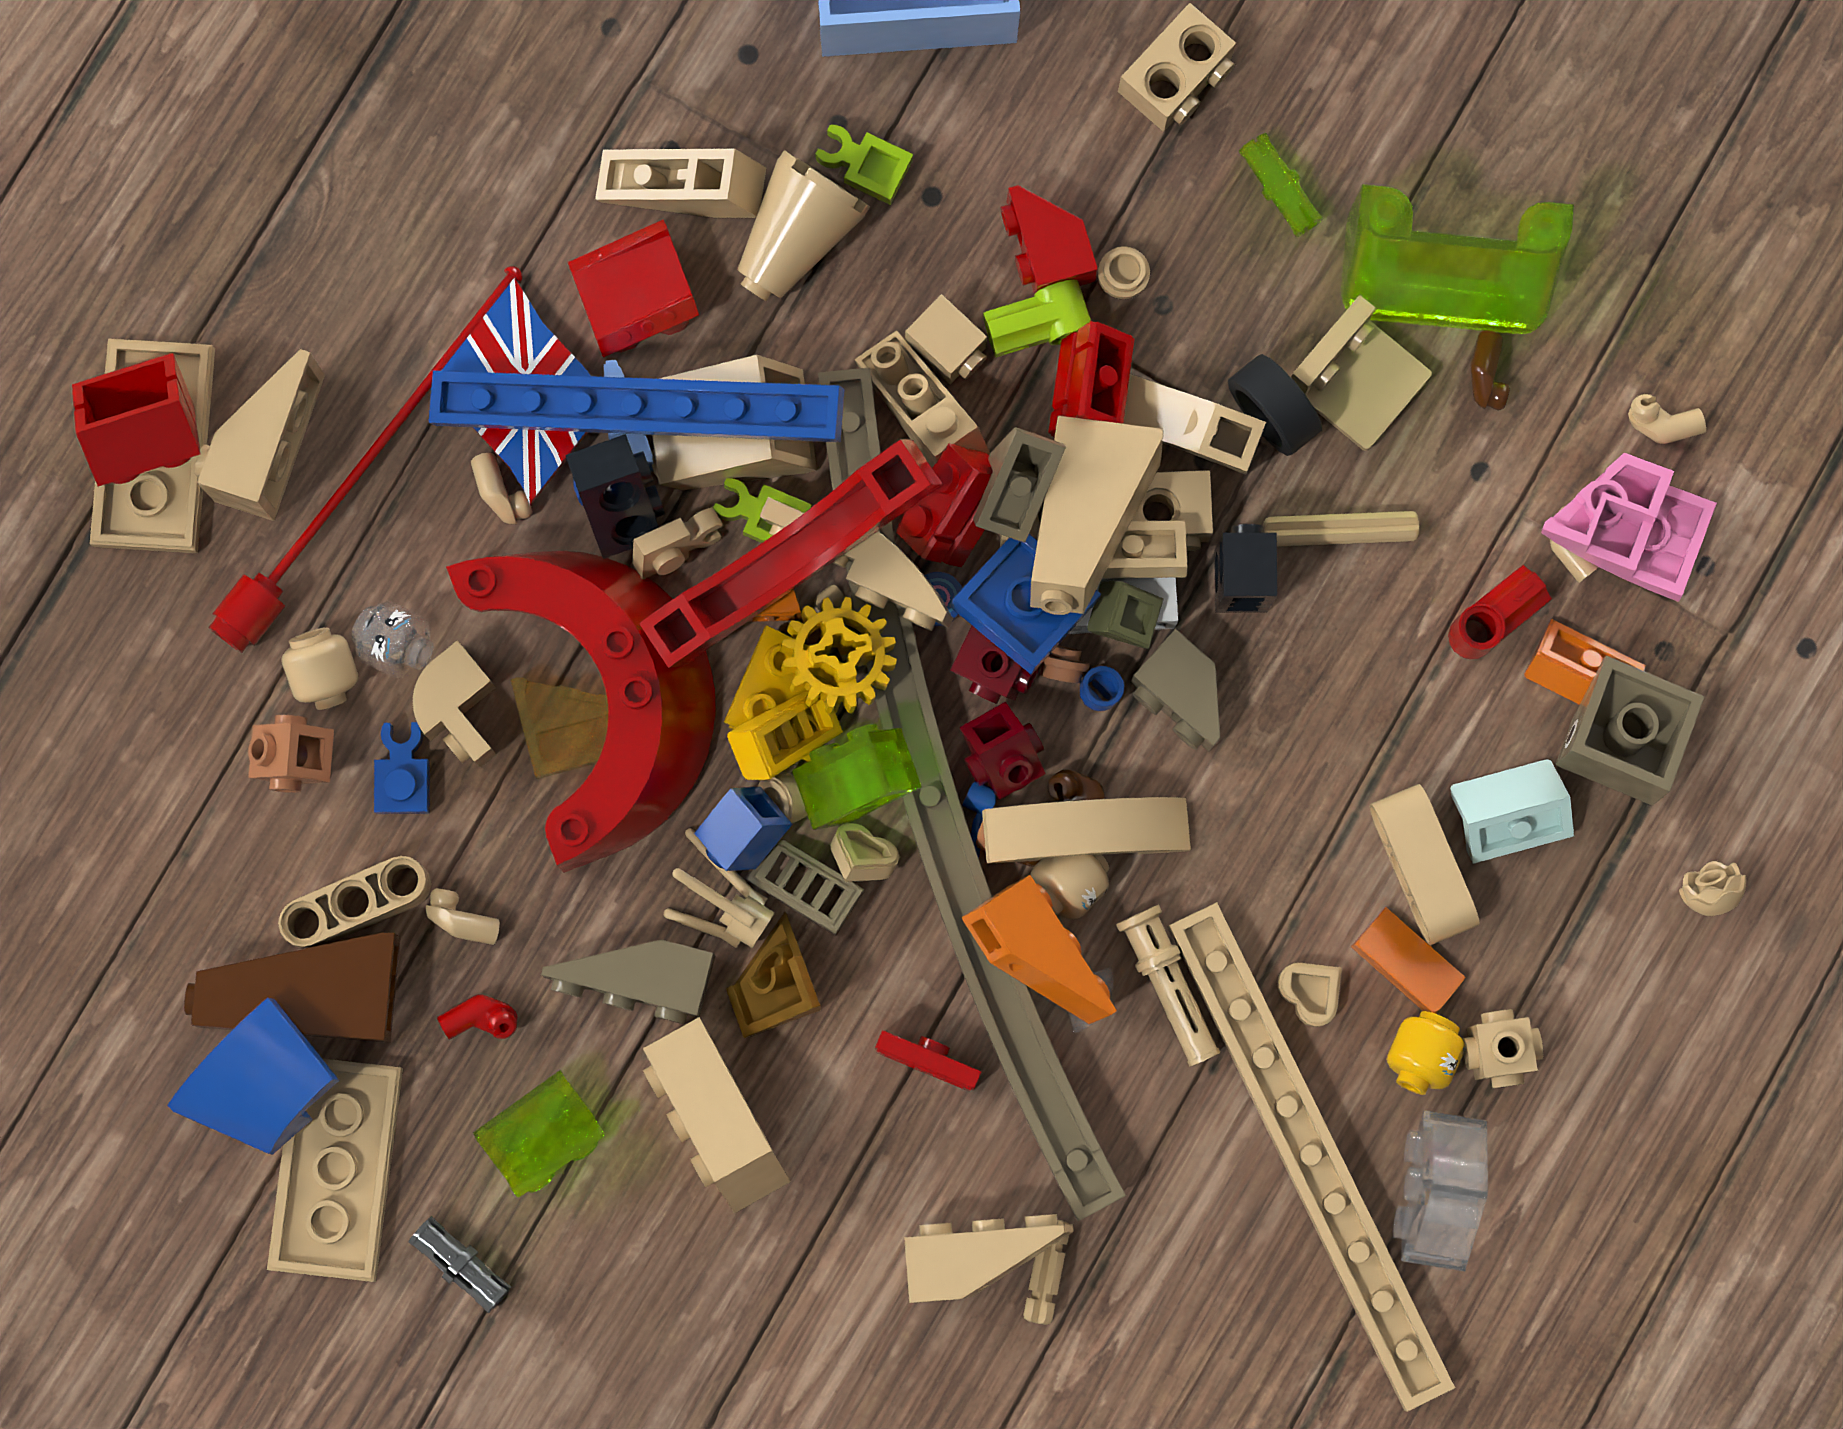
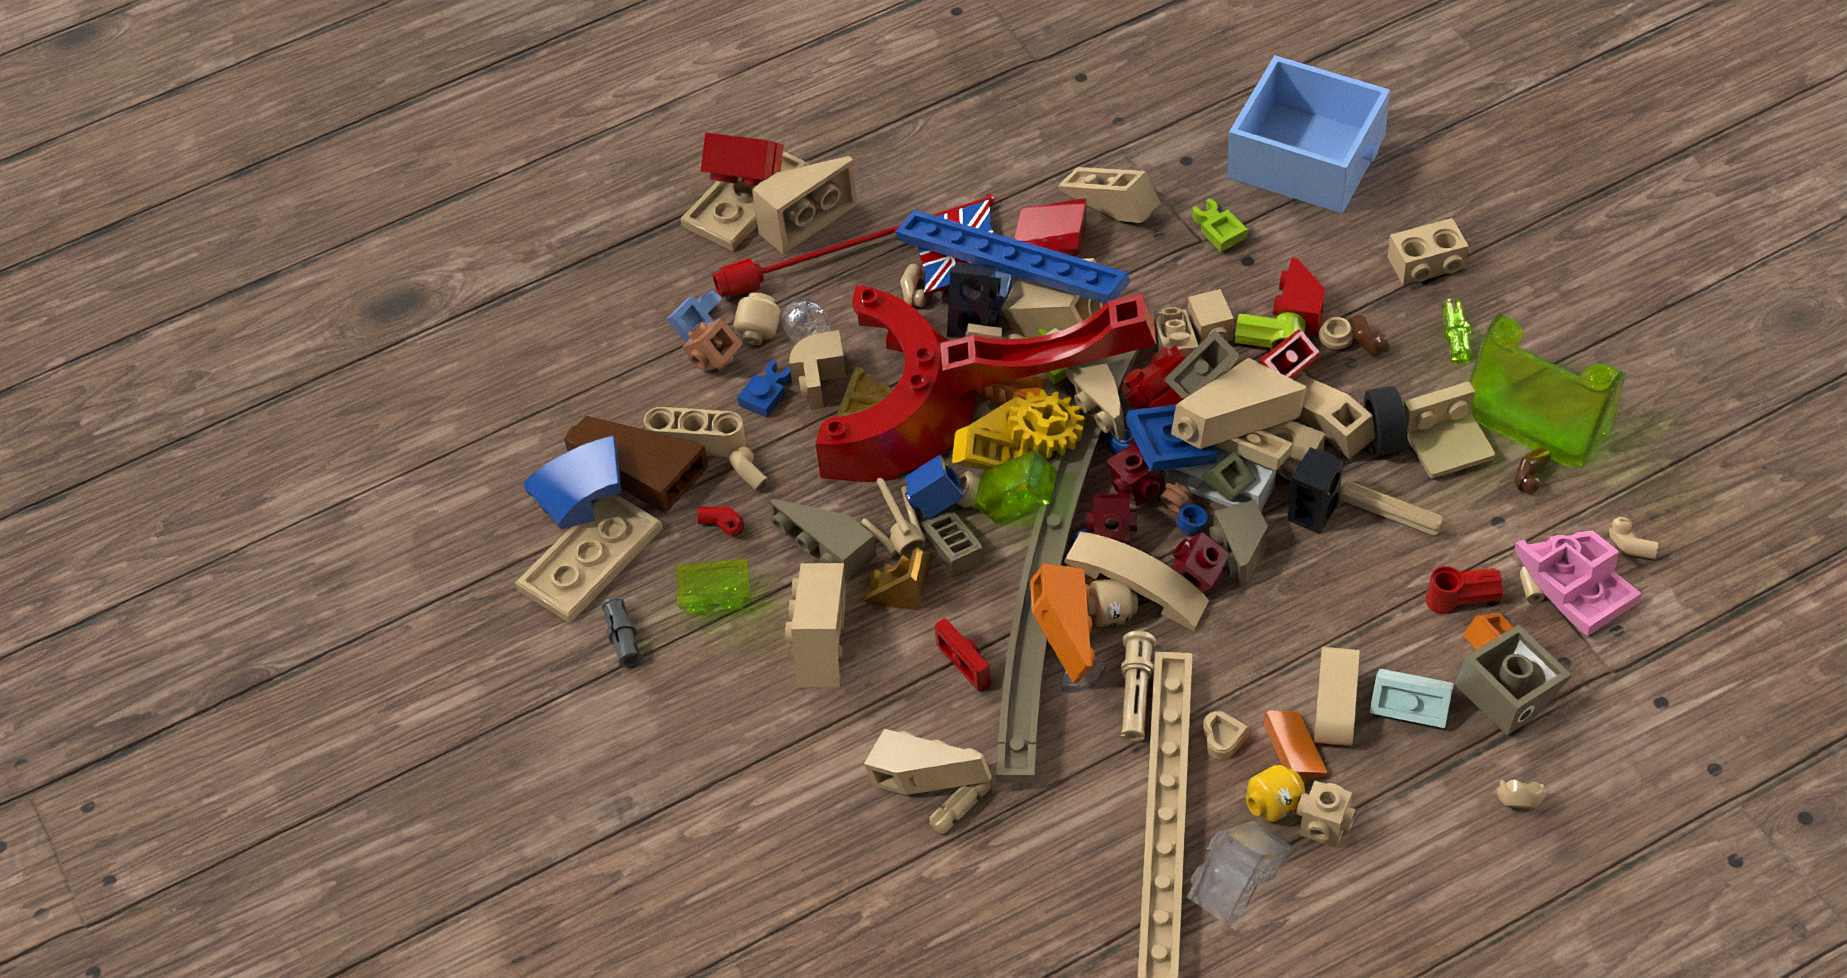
camera: 40 degrees right, 30 degrees down
tan cone [737,150,870,301] -> none
tan tile [830,823,900,882] -> none
none -> medium blue plate [666,289,722,342]
none -> dark red brick [1171,532,1229,593]
none -> reddish brown arm [1350,315,1390,356]

